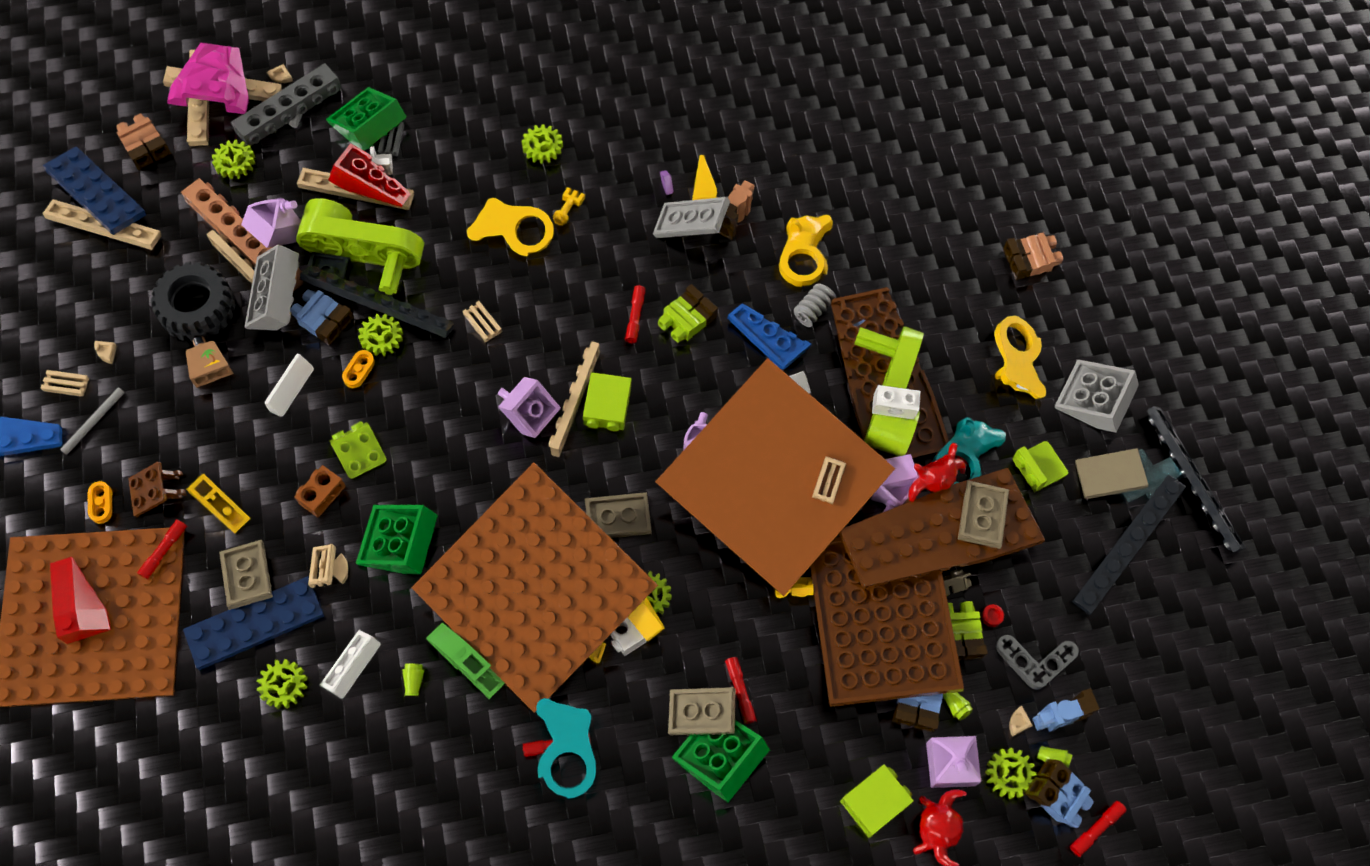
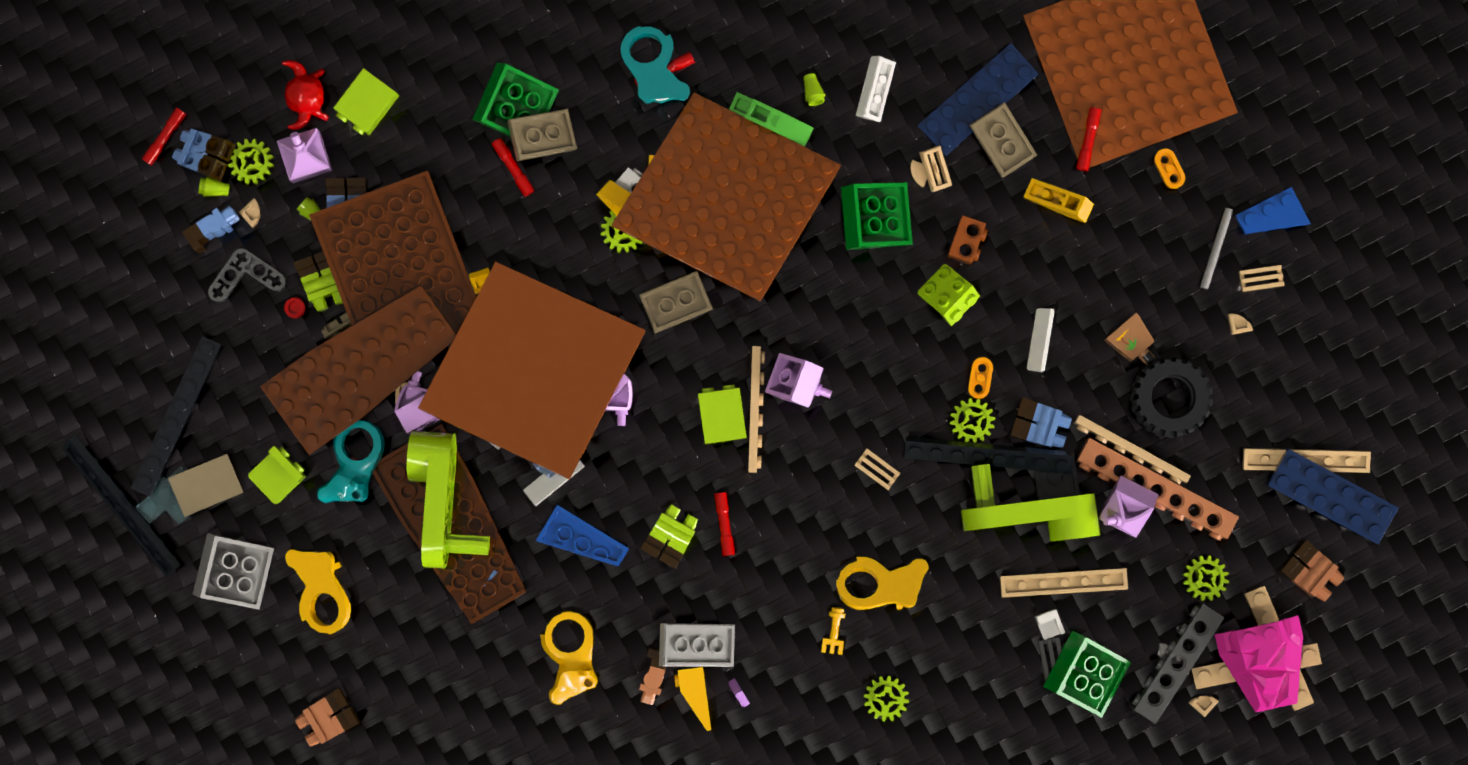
camera: 170 degrees right, 20 degrees up
red wedge [50,557,111,644] -> none
reddish brown plate [128,462,186,517] -> none
light grey slope [245,244,299,330] -> none
lime gear [257,659,307,709] -> none
red wedge [328,143,411,207] -> none
light grey piece [794,284,836,327] -> none
tan tile [812,457,846,504] -> none
white brick [872,385,920,420] -> none
red piece [908,443,966,502] -> none
dark tan tile [958,480,1009,549] -> none

